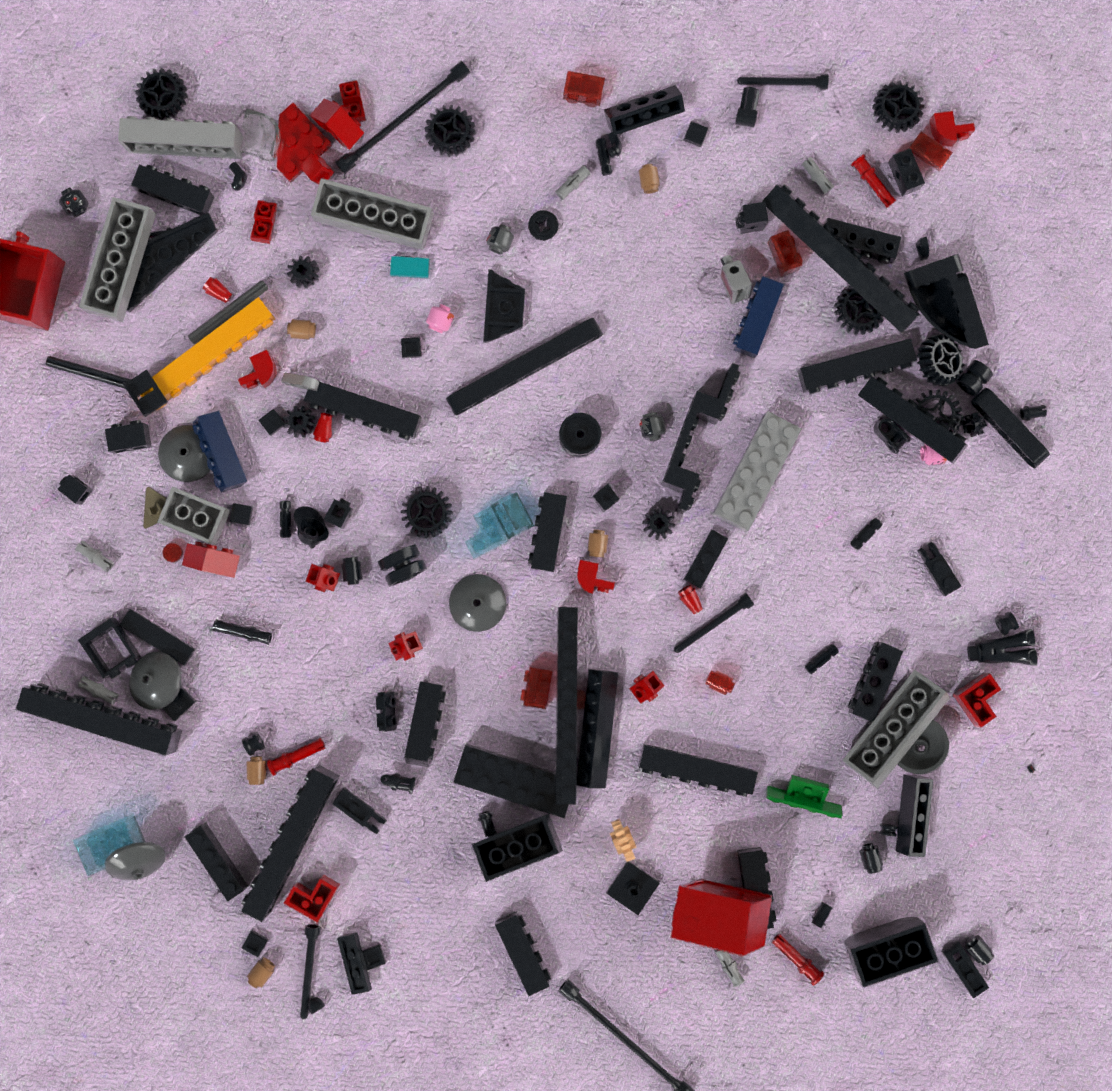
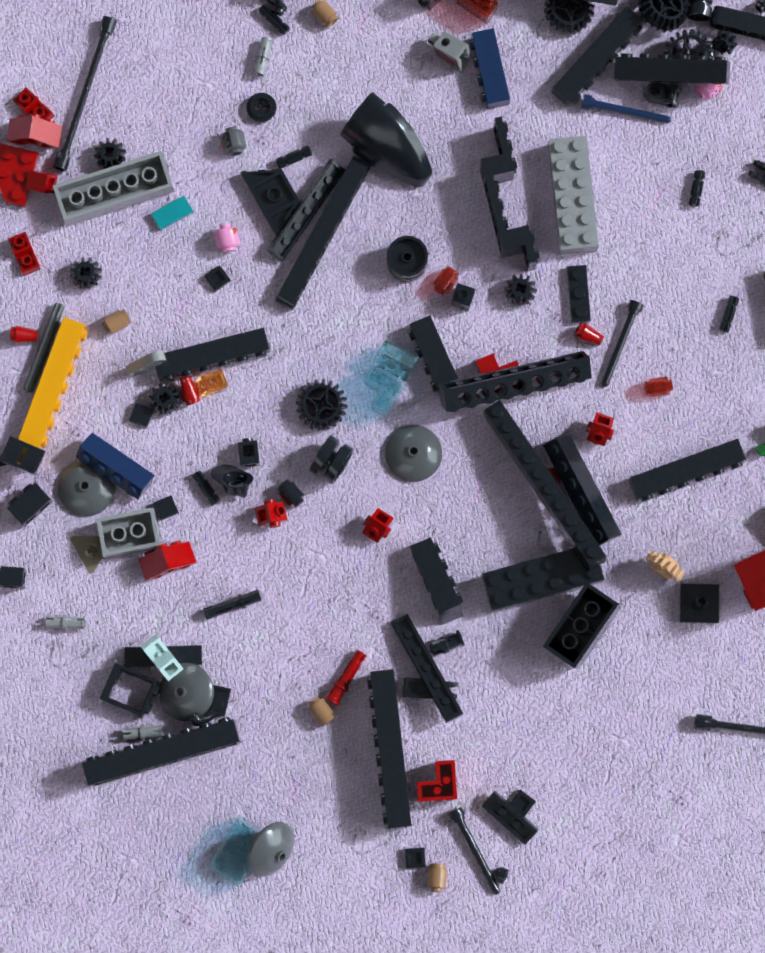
camera: 30 degrees left, 5 degrees down
clear red tile [162,543,183,562] -> none
black brick [184,823,249,902] -> none
red brick [238,350,277,390] -> none
black wheel [242,732,265,756] -> none
black hinge [376,691,397,732] -> none
black gear [425,104,476,157] -> none
black pin [478,811,497,837] -> none
black brick [495,911,552,997] -> none
clear red brick [520,667,553,709] -> none
medium nougat brick [587,530,608,558] -> none
dark grey head [639,412,666,441] -> none
none -> black gear [94,138,126,169]
none -> light aqua brick [141,634,183,681]
none -> black arm [190,708,218,726]
none -> clear orange brick [196,369,228,398]
none -> black tile [266,159,345,262]
none -> black axle [276,145,312,169]
none -> black panel [340,92,432,187]
none -> black tile [391,614,463,724]
none -> clear red brick [433,266,459,295]
none -> black brick [438,351,592,412]
none -> dark blue piece [581,94,671,123]

